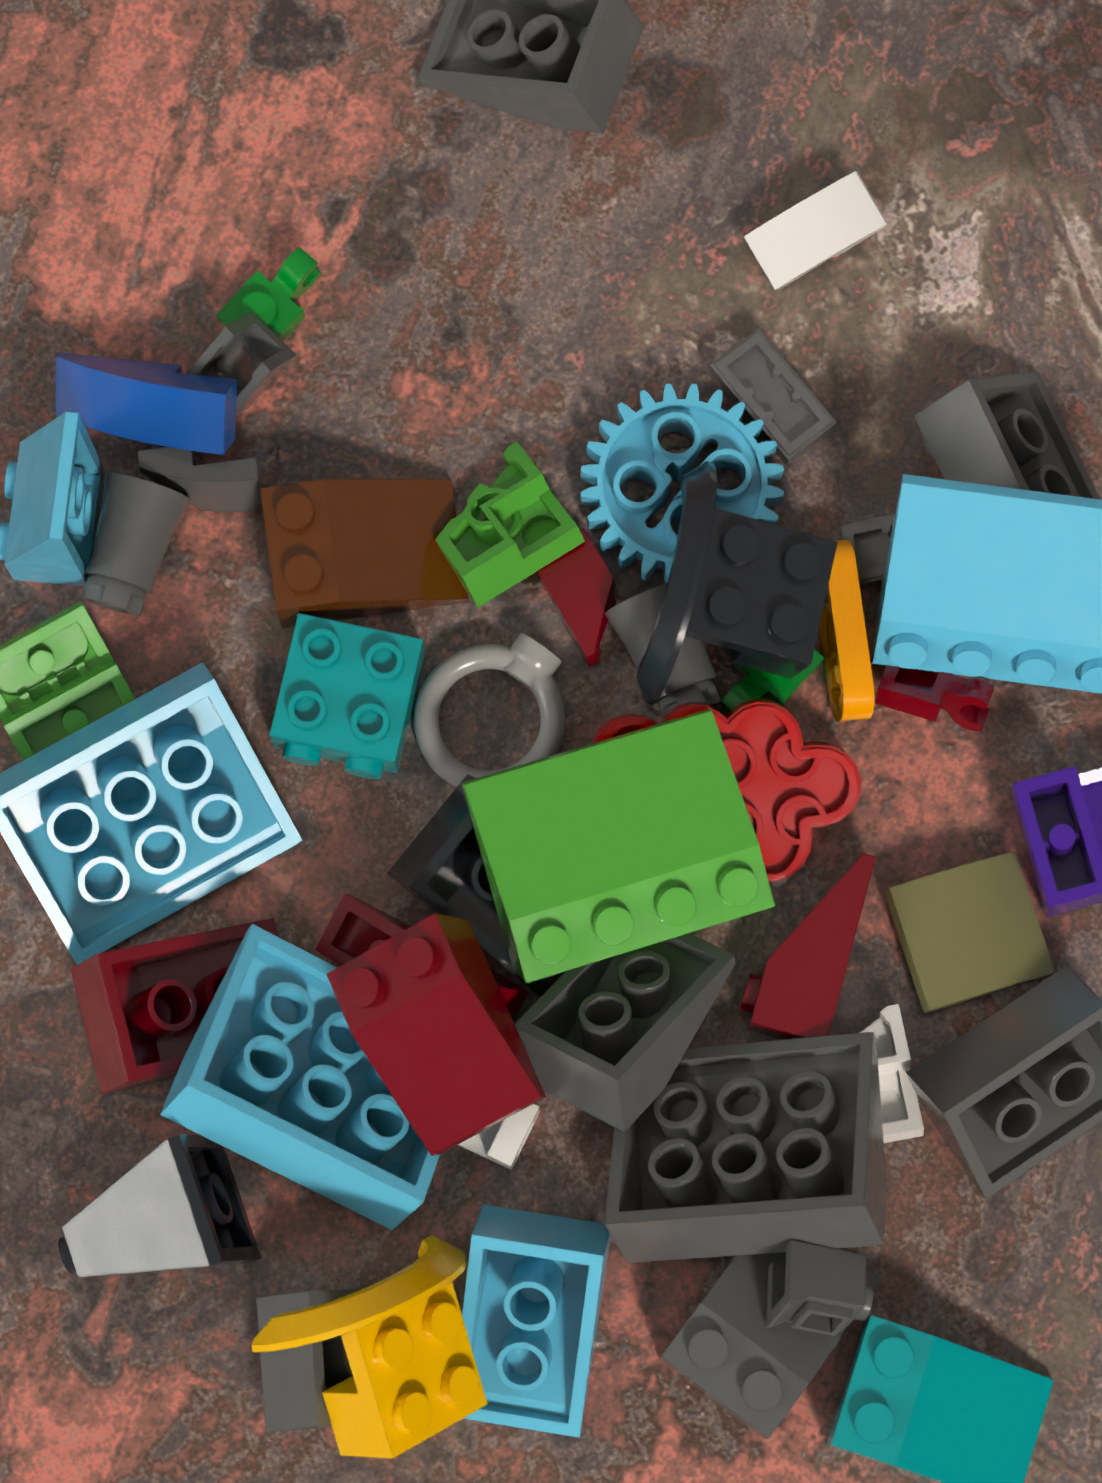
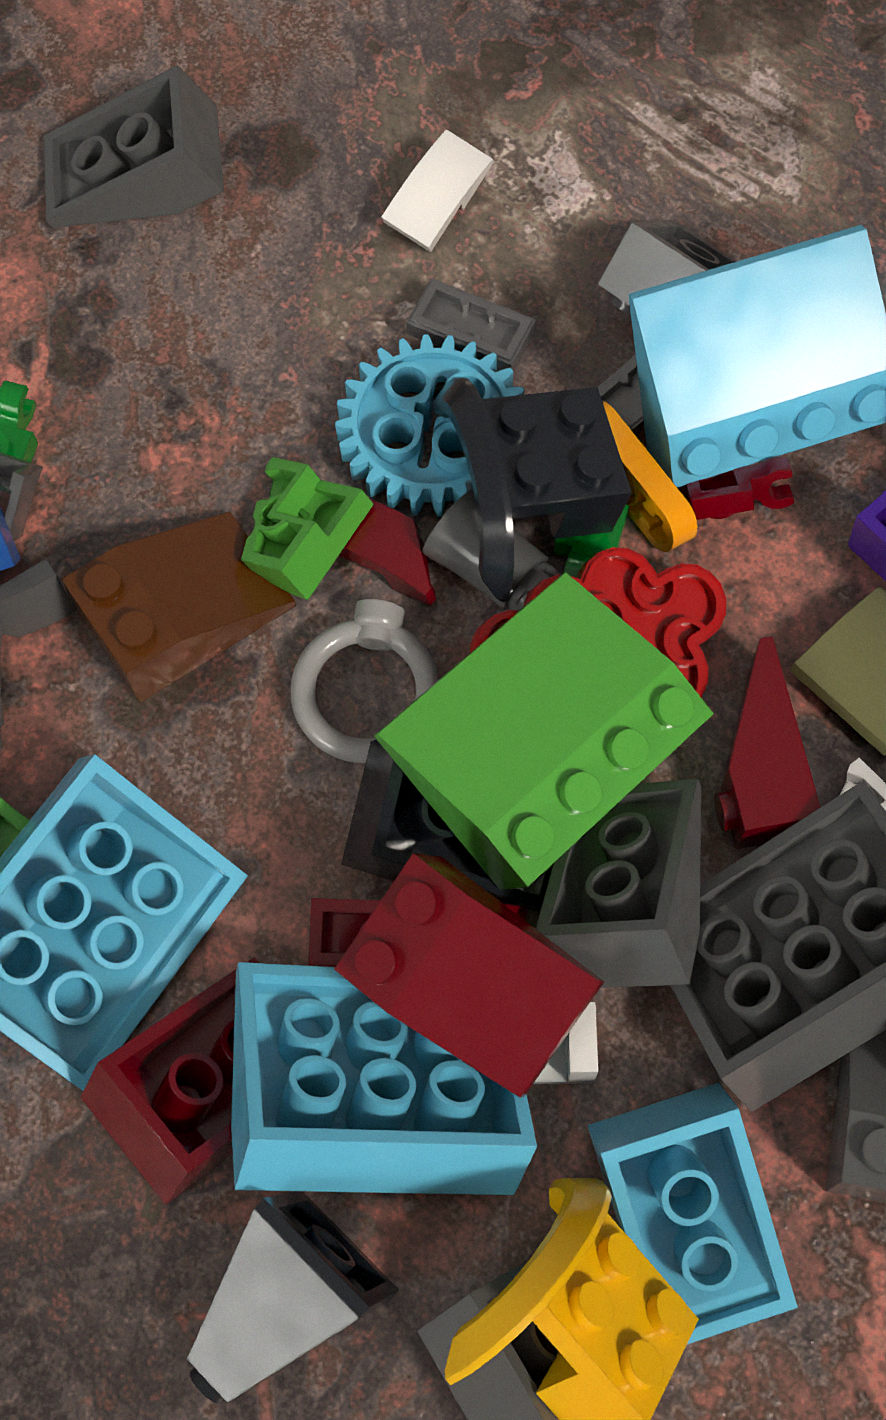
camera: 25 degrees left, 10 degrees down
teal brick [269,613,425,779] -> none

